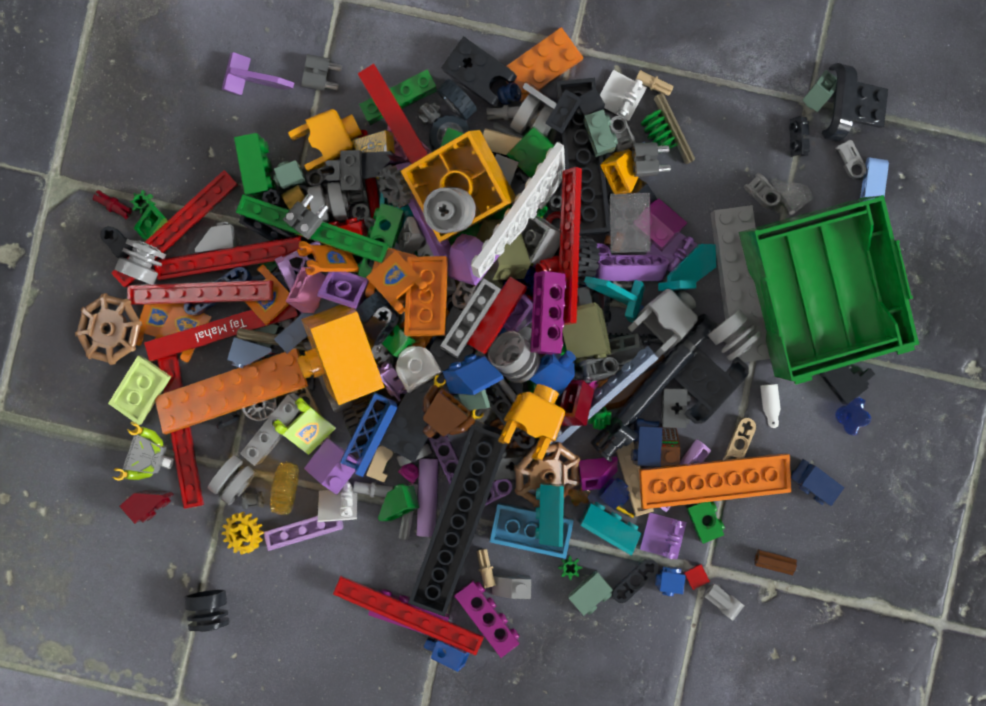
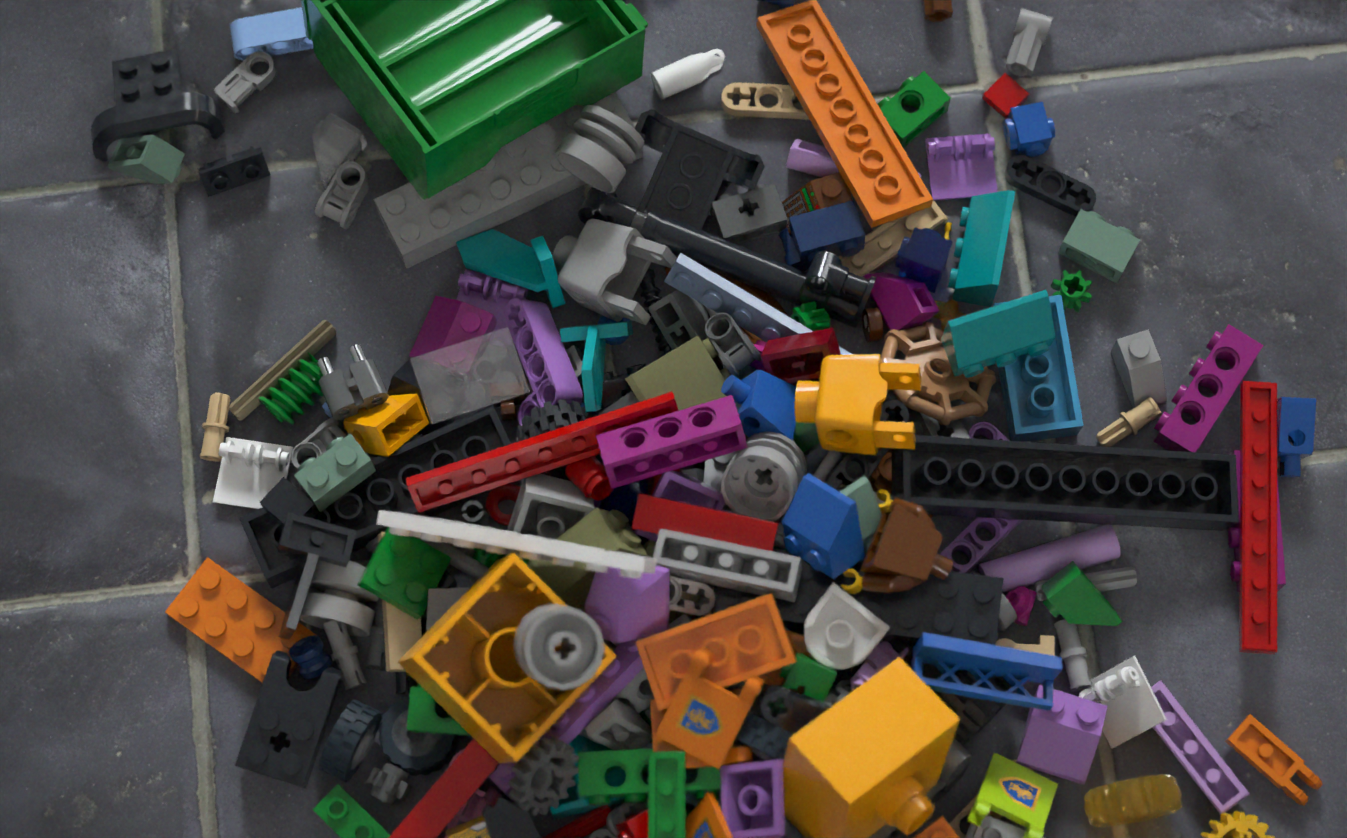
camera: 110 degrees left, 15 degrees down
none -> reddish brown tile [862,308,883,342]
none -> orange hinge [1225,714,1323,806]

